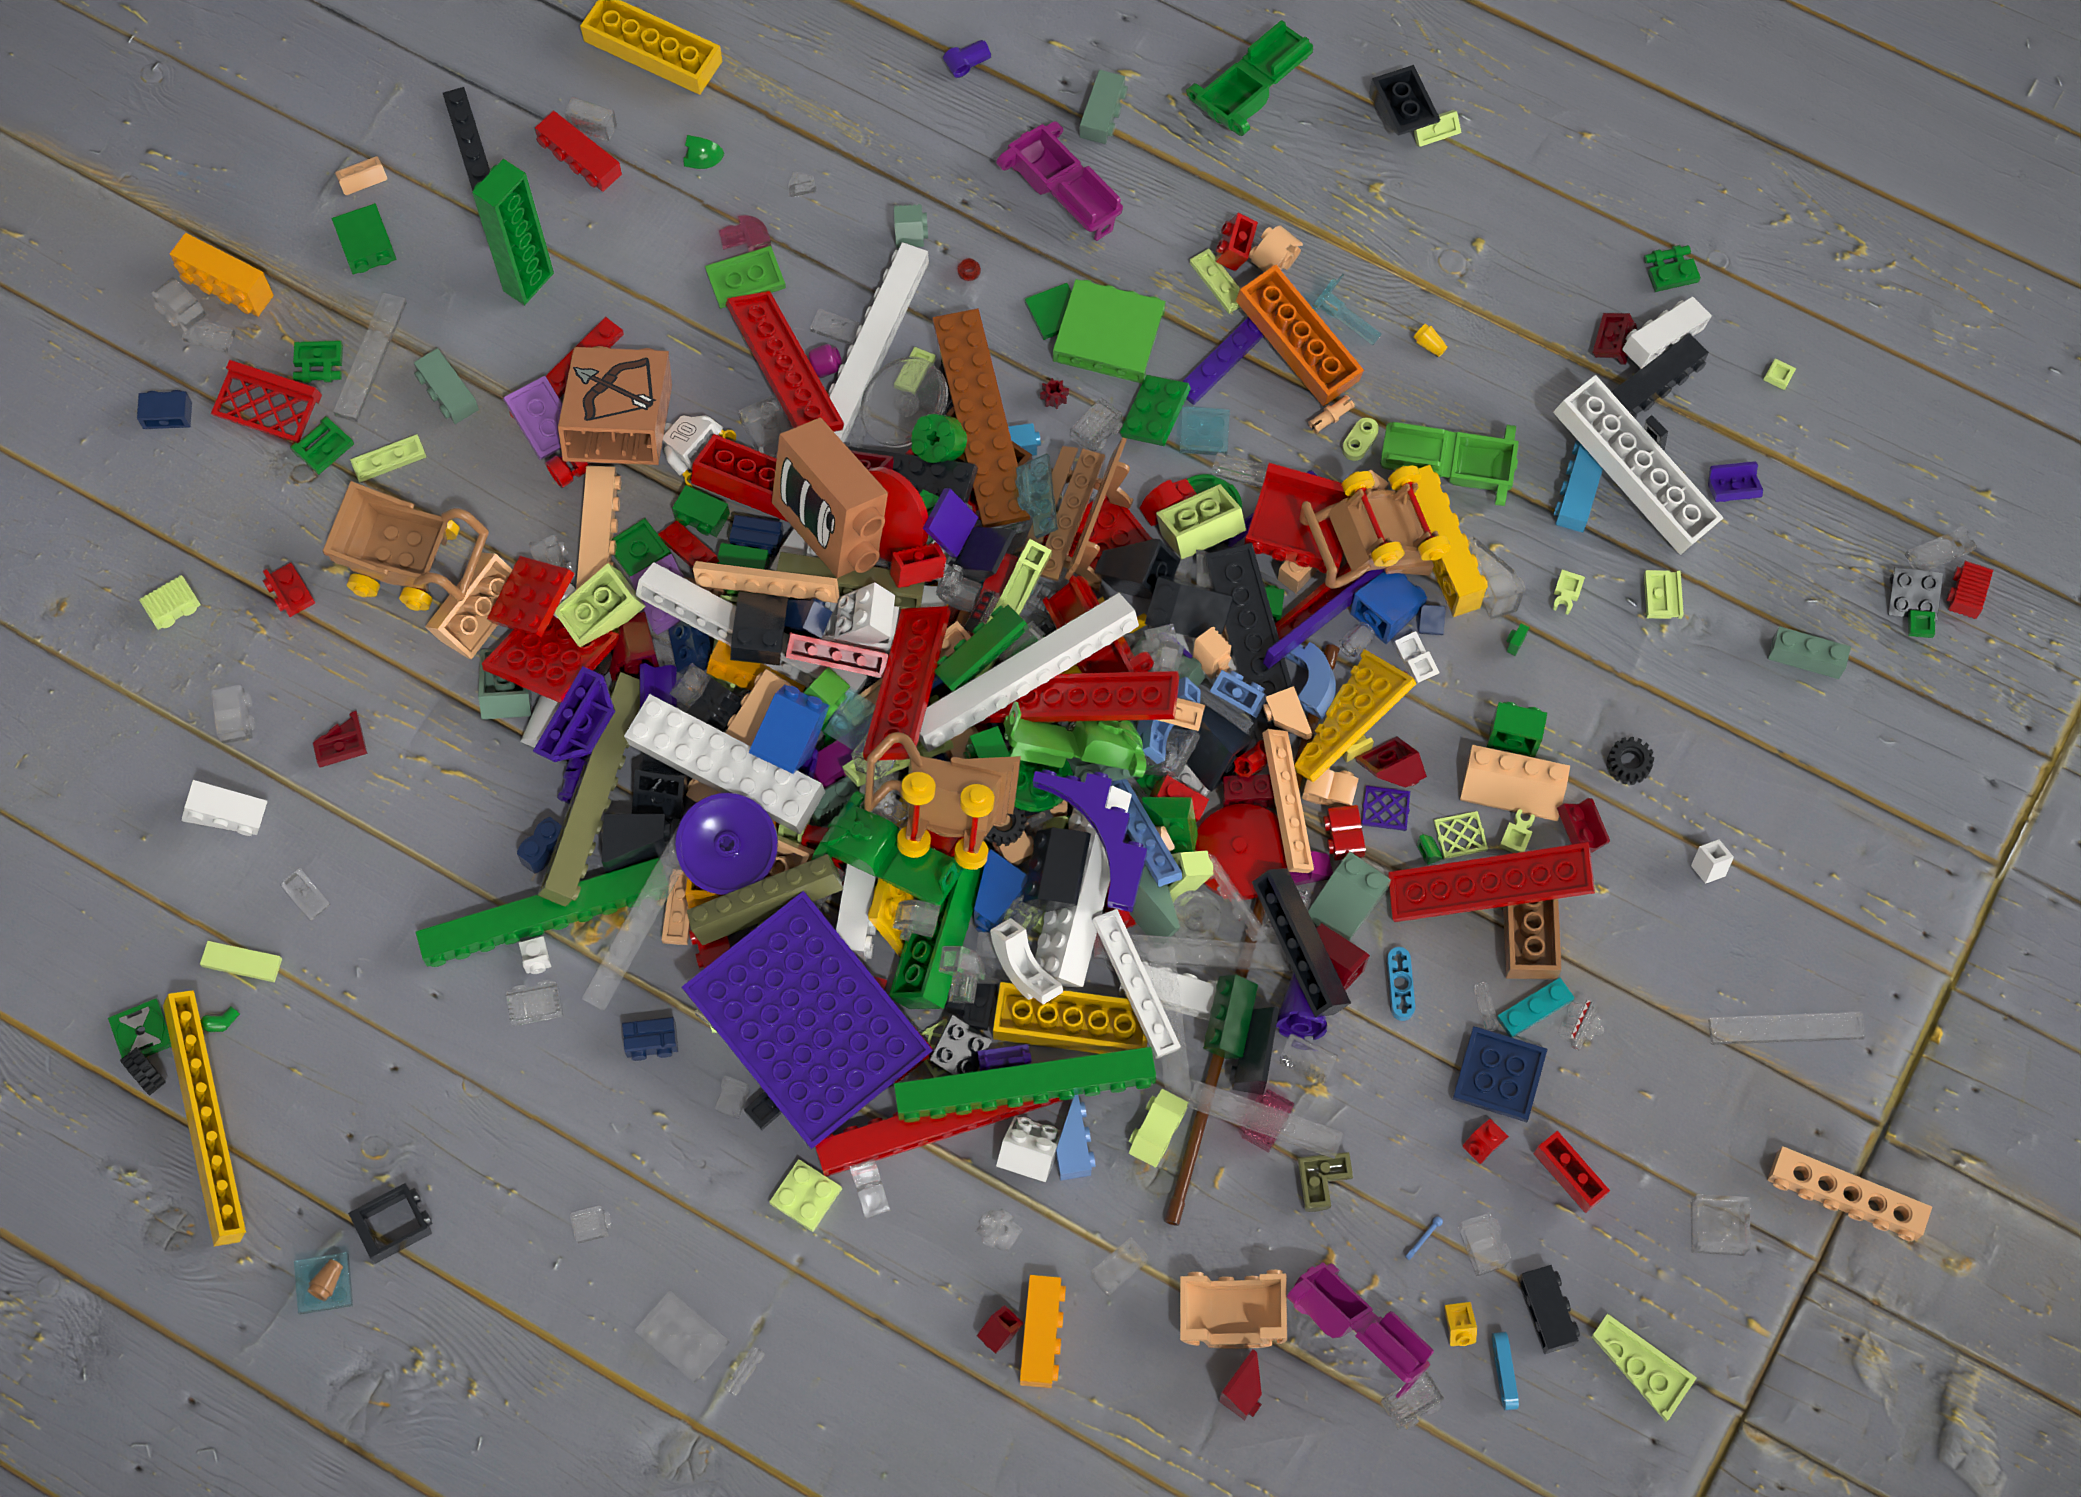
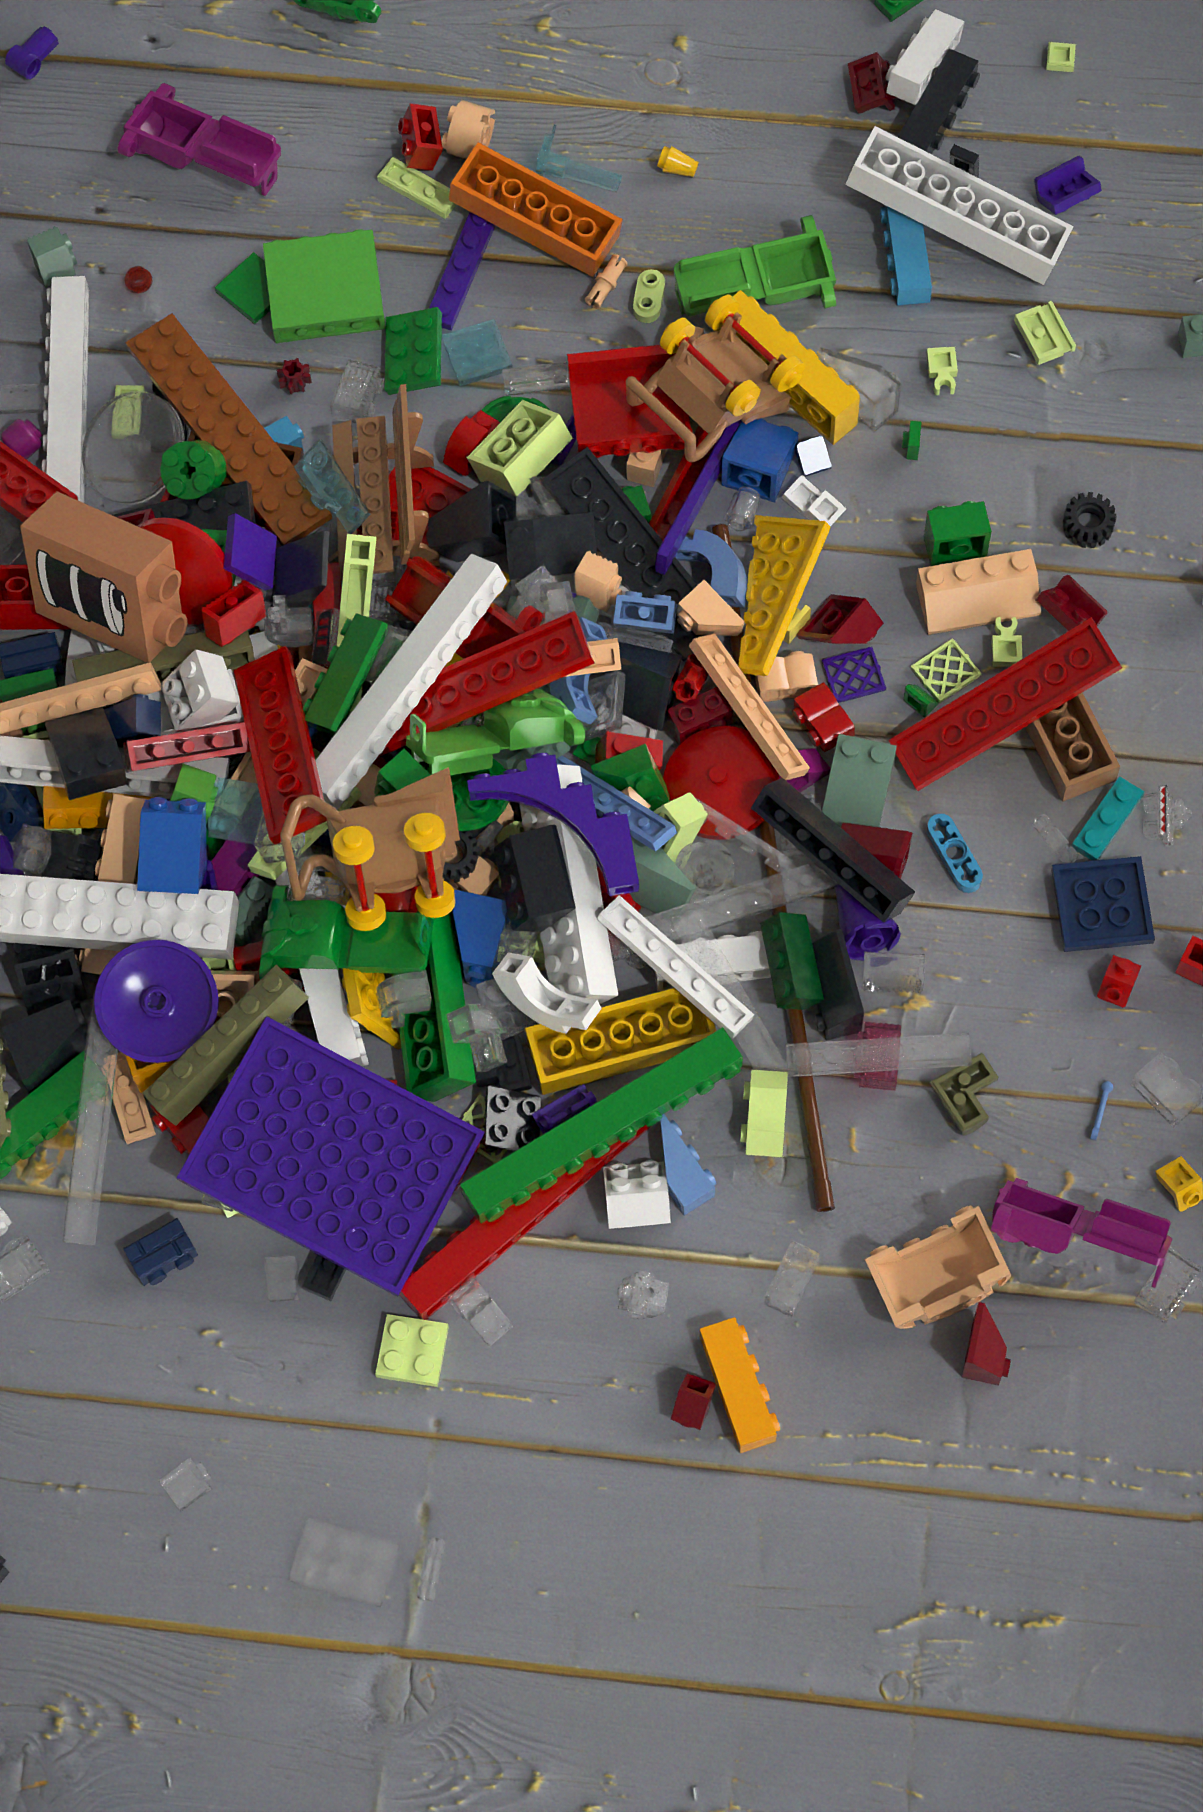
camera: 20 degrees left, 0 degrees up
sand green brick [1080,70,1128,144] -> none

